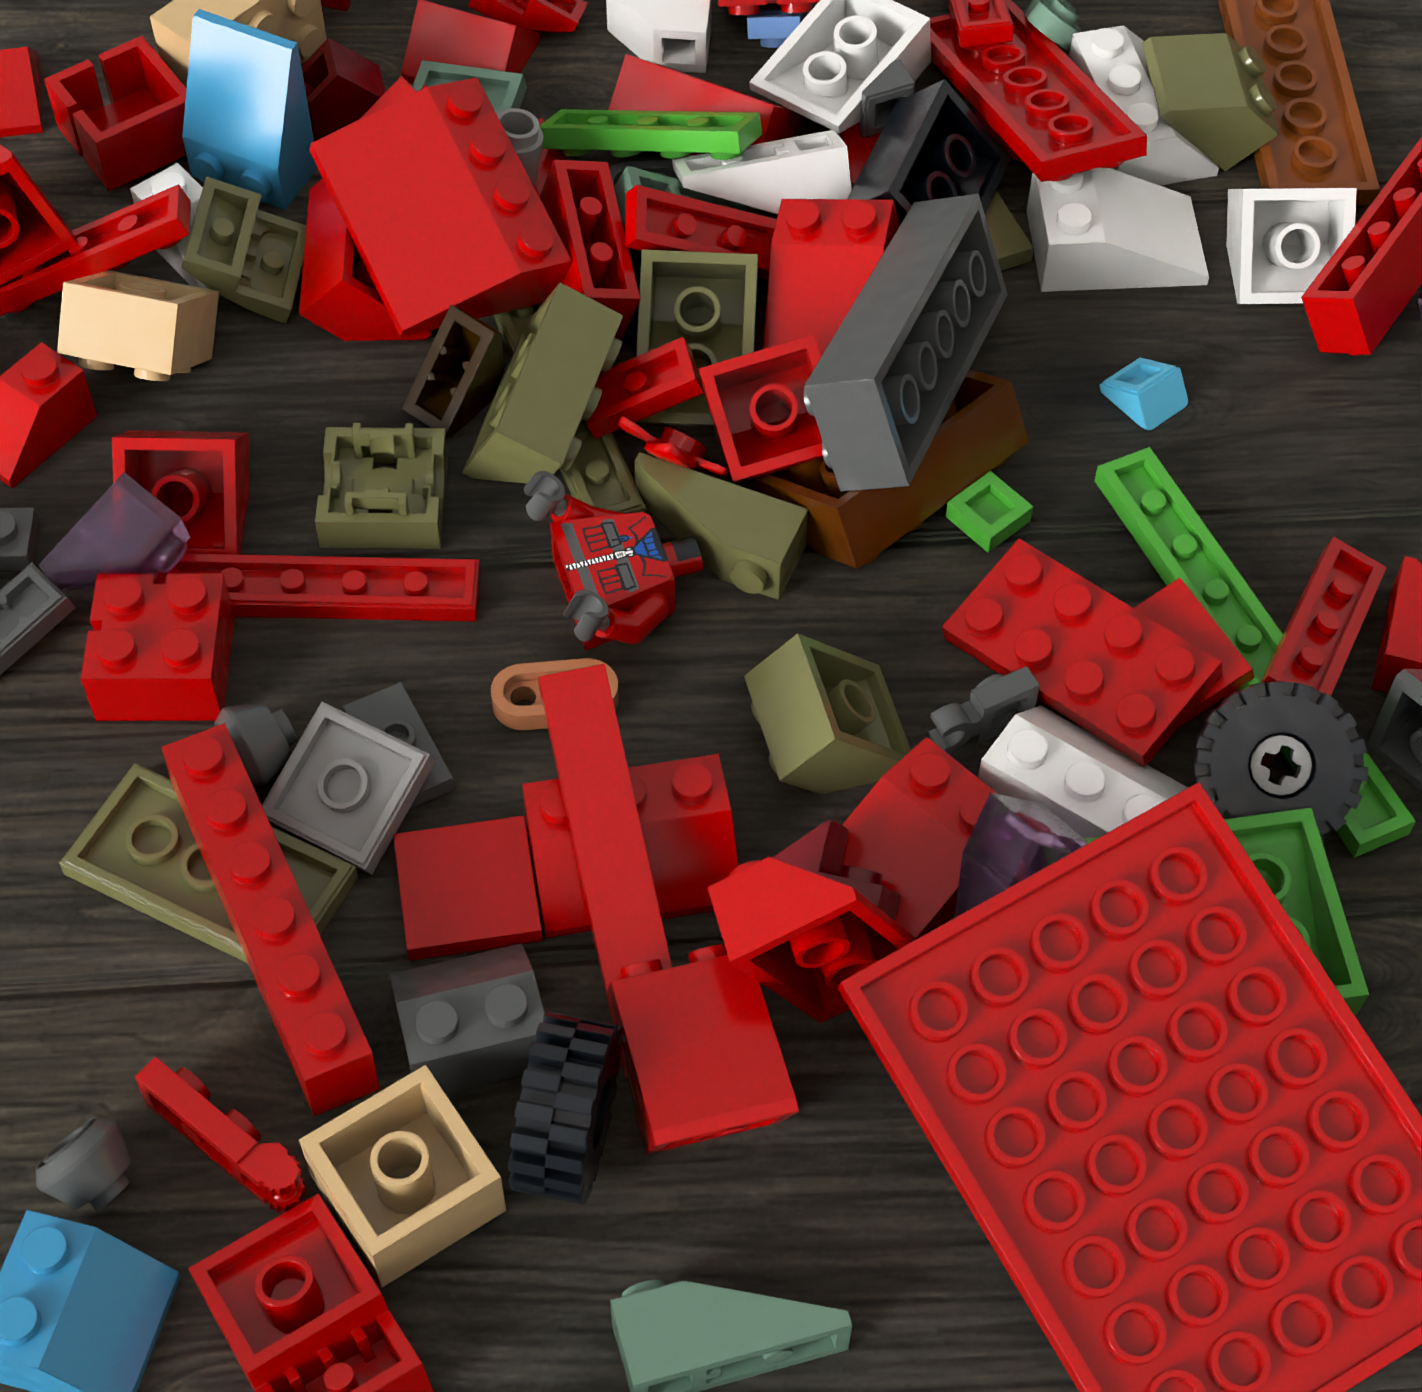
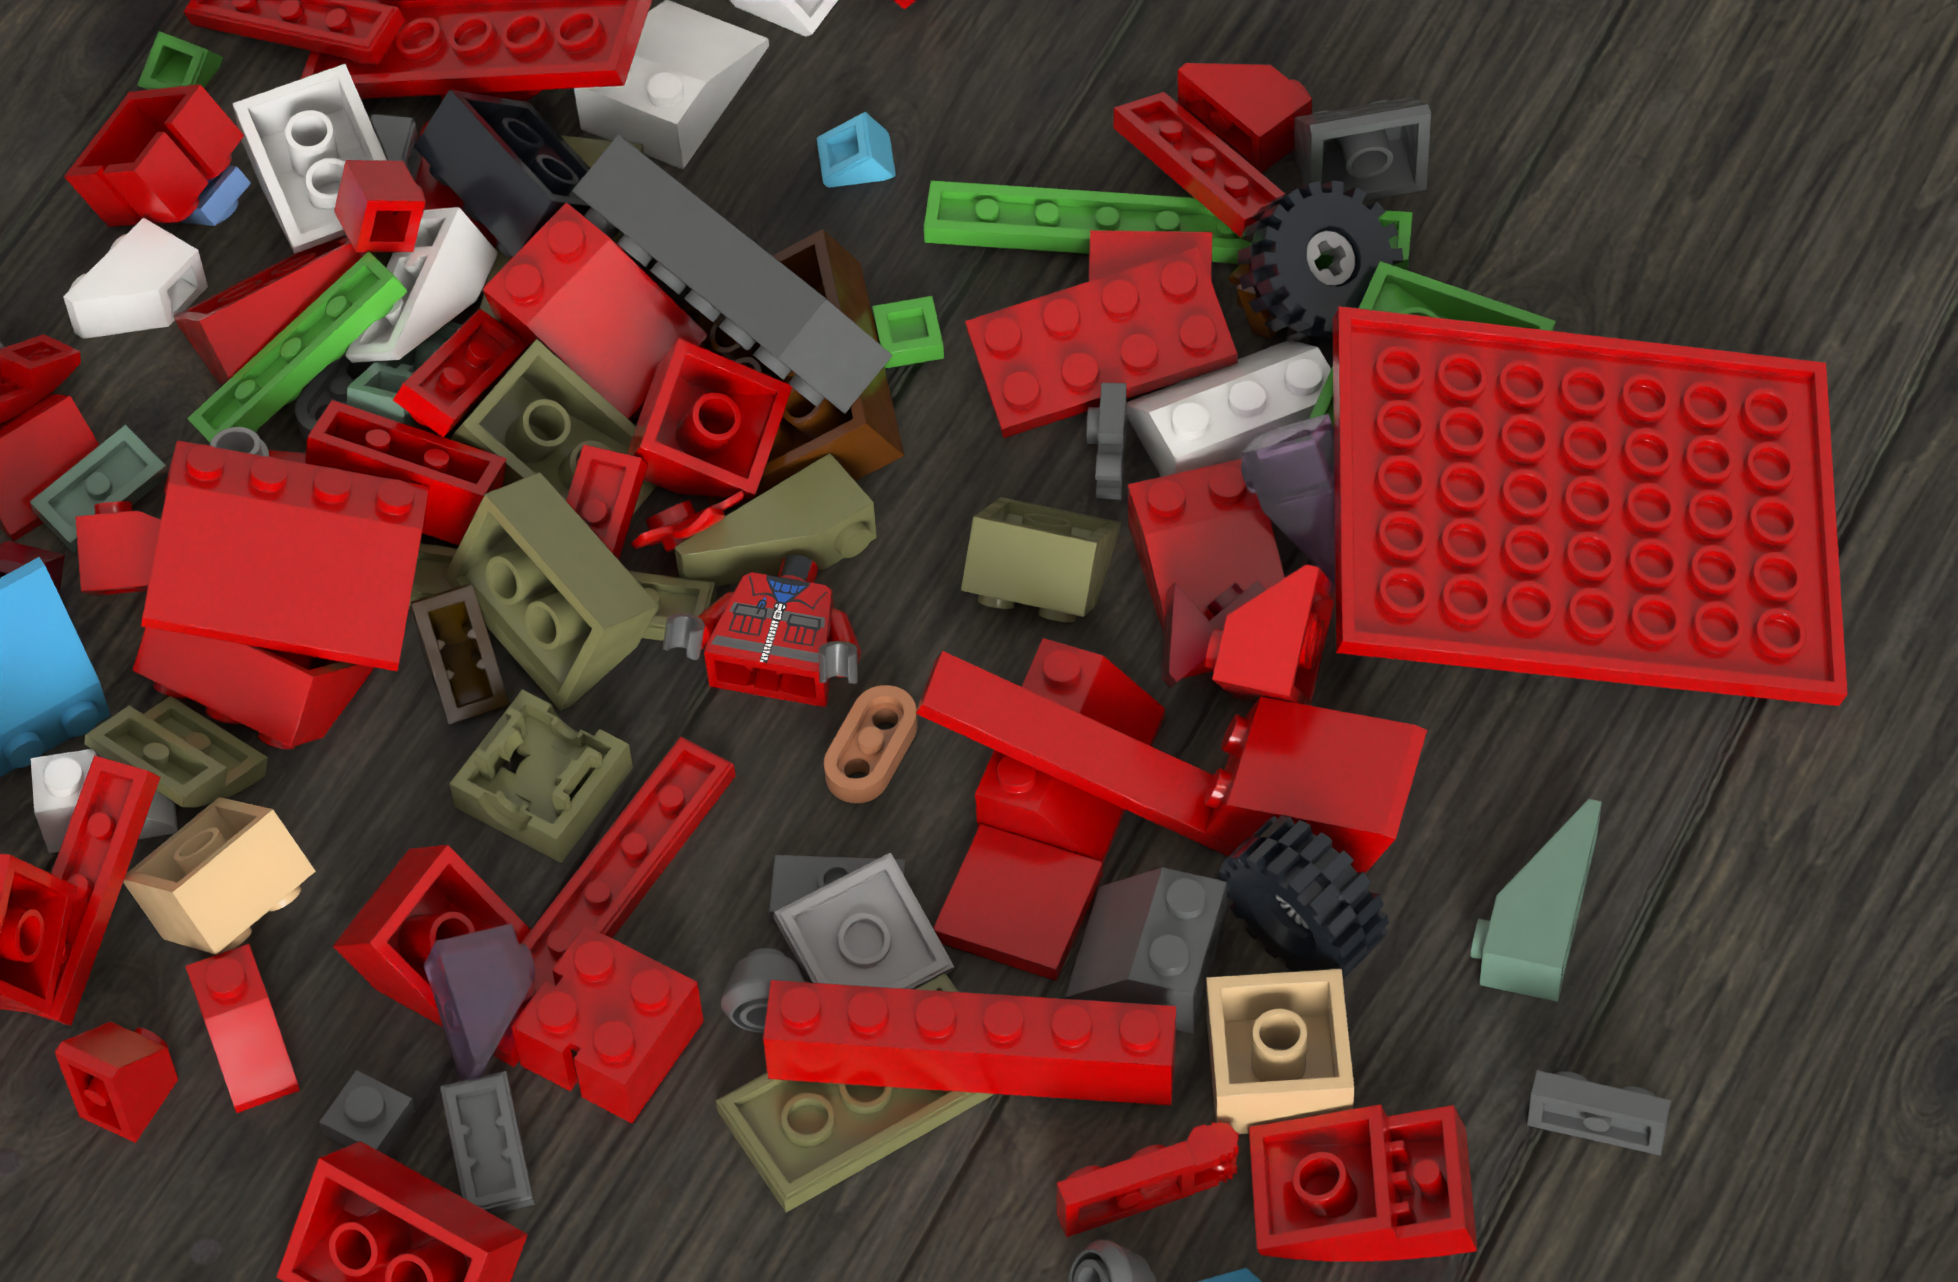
camera: 55 degrees left, 0 degrees up
none -> red brick [334,160,425,252]

